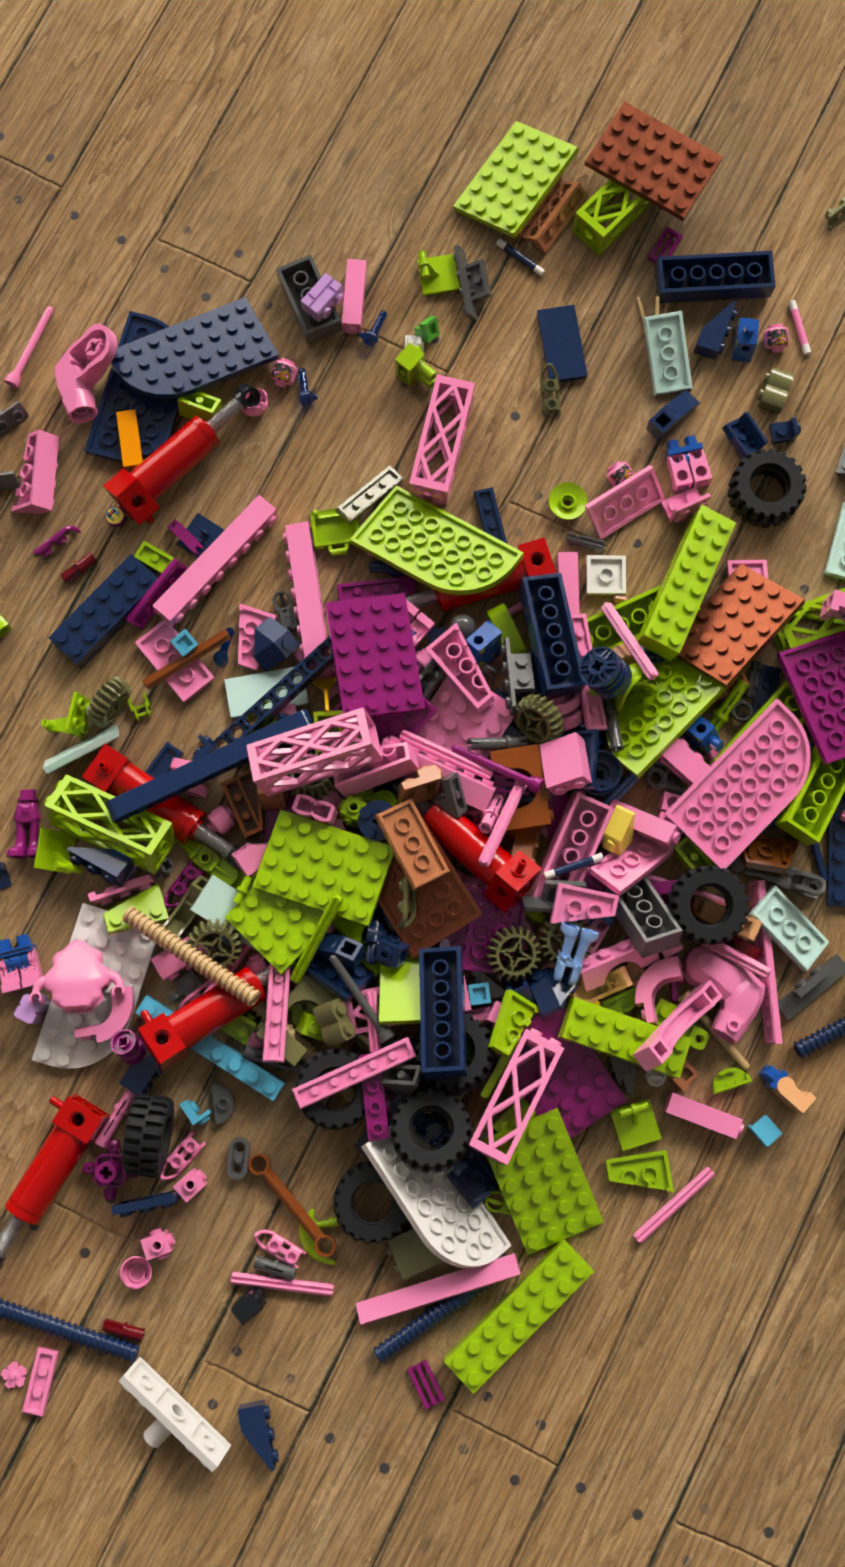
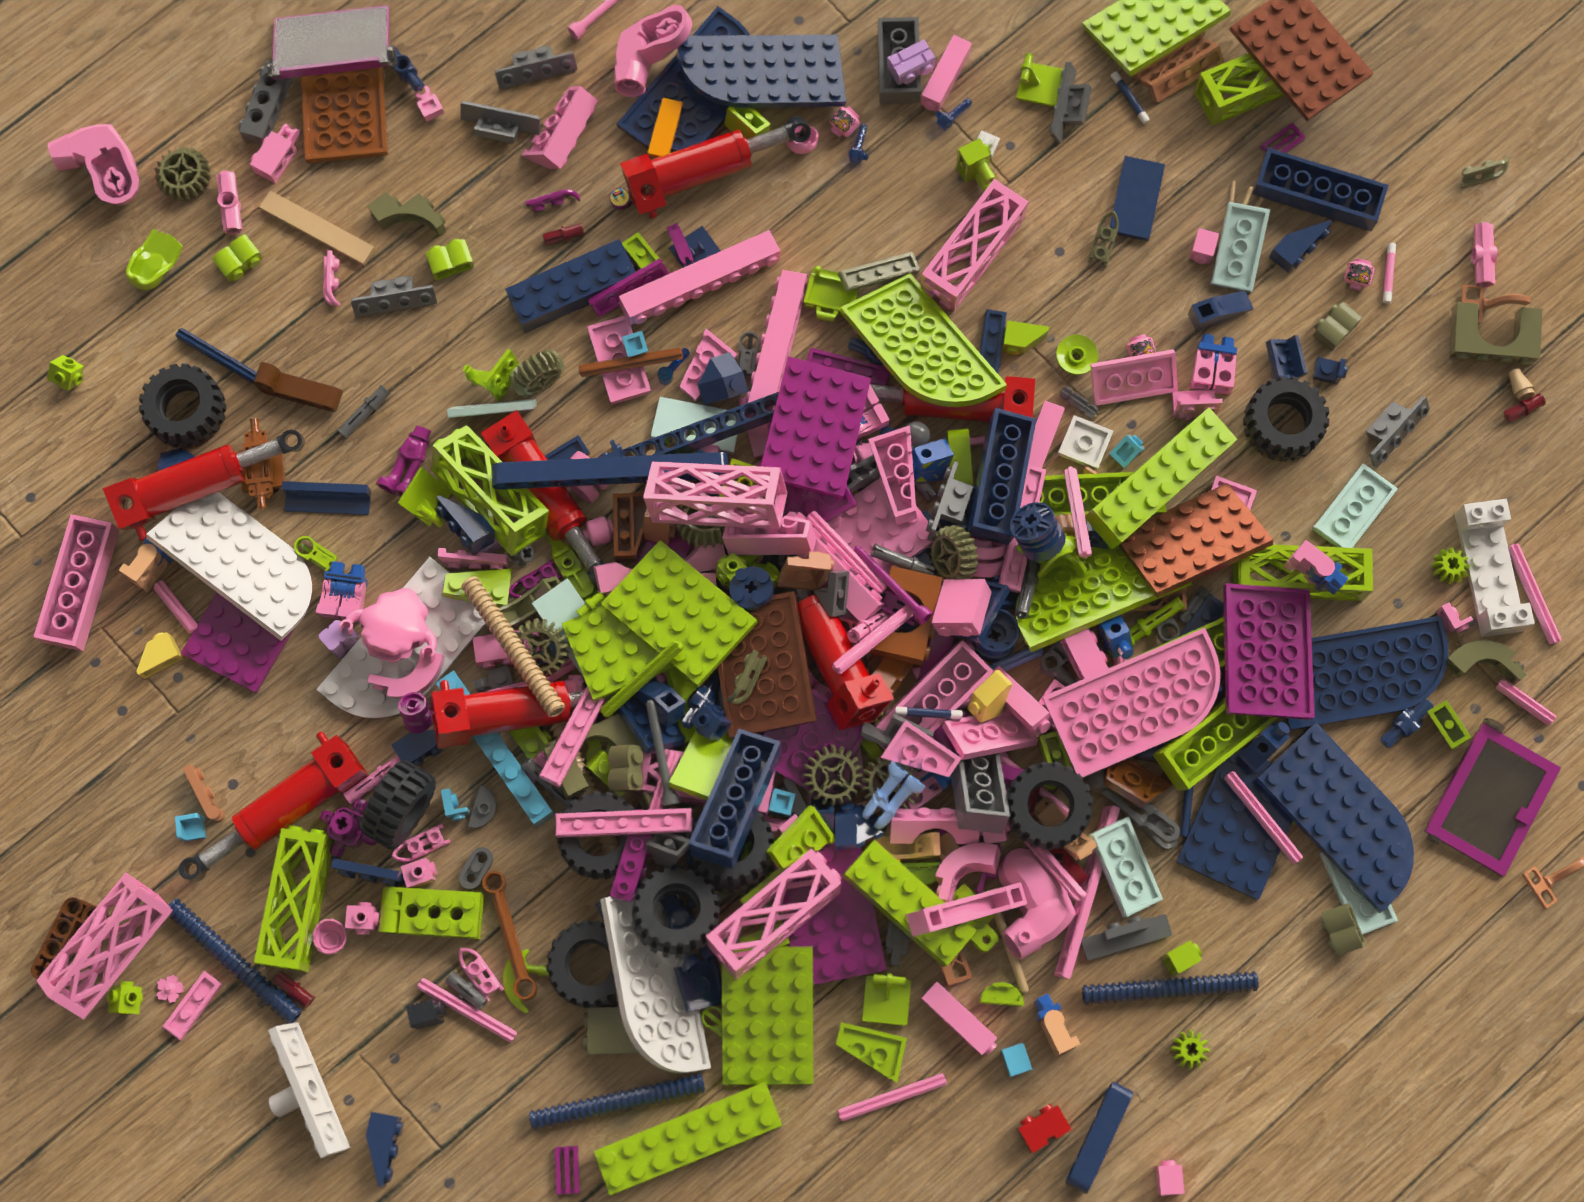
camera: 25 degrees right, 5 degrees down
lime piece [128,692,152,721] -> none
bright pink brick [292,794,339,826] -> none
yellow piece [312,677,337,712] -> none
bright pink tile [356,1254,521,1325] -> none
nougat tile [374,798,450,890] -> none
bright green tile [414,316,440,343] -> none
white plate [646,1070,666,1087] -> none
blue torso [731,318,759,362] -> none
none -> lime piece [254,826,335,973]
none -> lime hinge [378,887,485,940]
none -> lime slope [1002,320,1049,355]
none -> red brick [1017,1103,1072,1153]
none -> medium azure bracket [1109,434,1145,468]
none -> bright pink brick [1189,228,1219,264]

